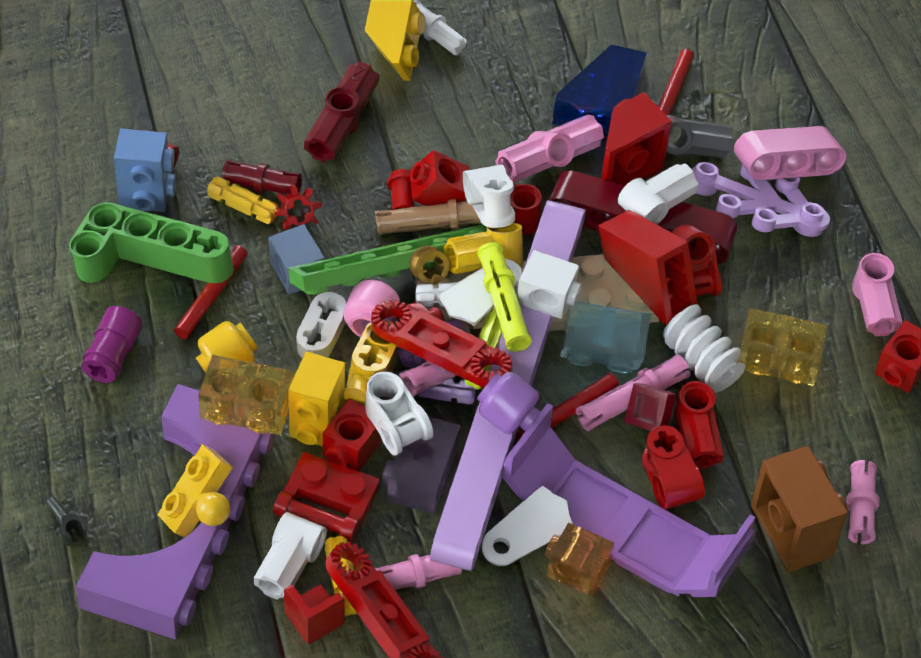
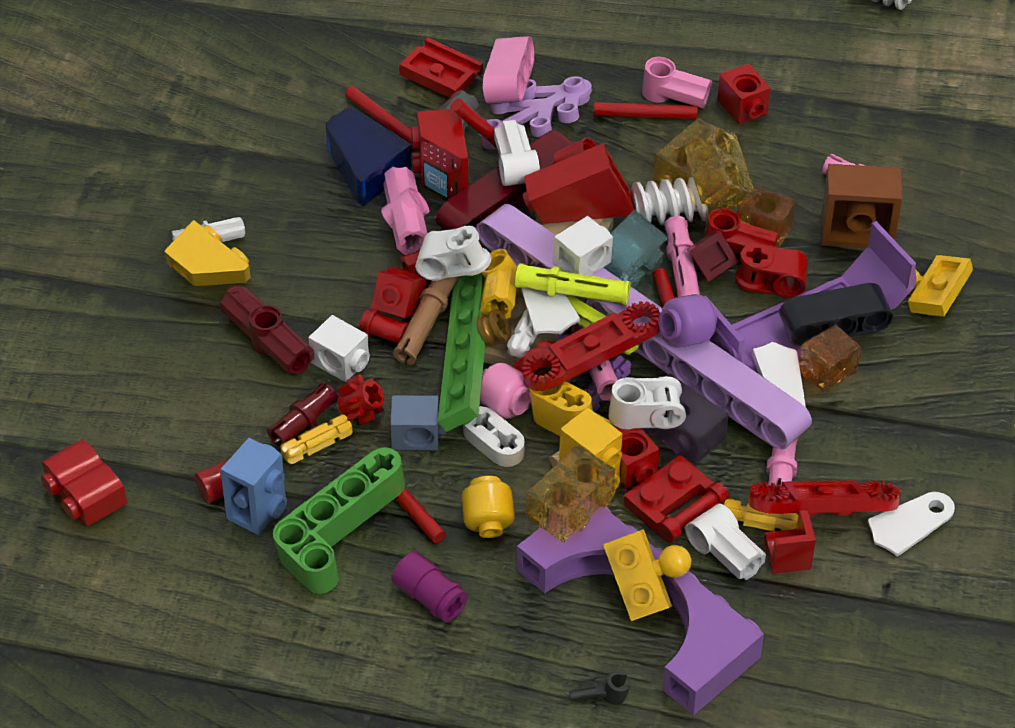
camera: 60 degrees left, 5 degrees down
none -> red brick [41,439,128,527]
none -> white brick [308,315,370,382]
none -> red plate [399,37,483,98]
none -> red bar [450,98,497,148]
none -> red bar [594,102,698,120]
none -> clear yellow brick [682,124,755,210]
none -> clear orange brick [737,186,796,248]
none -> black beam [779,283,894,347]
none -> yellow plate [908,255,973,317]

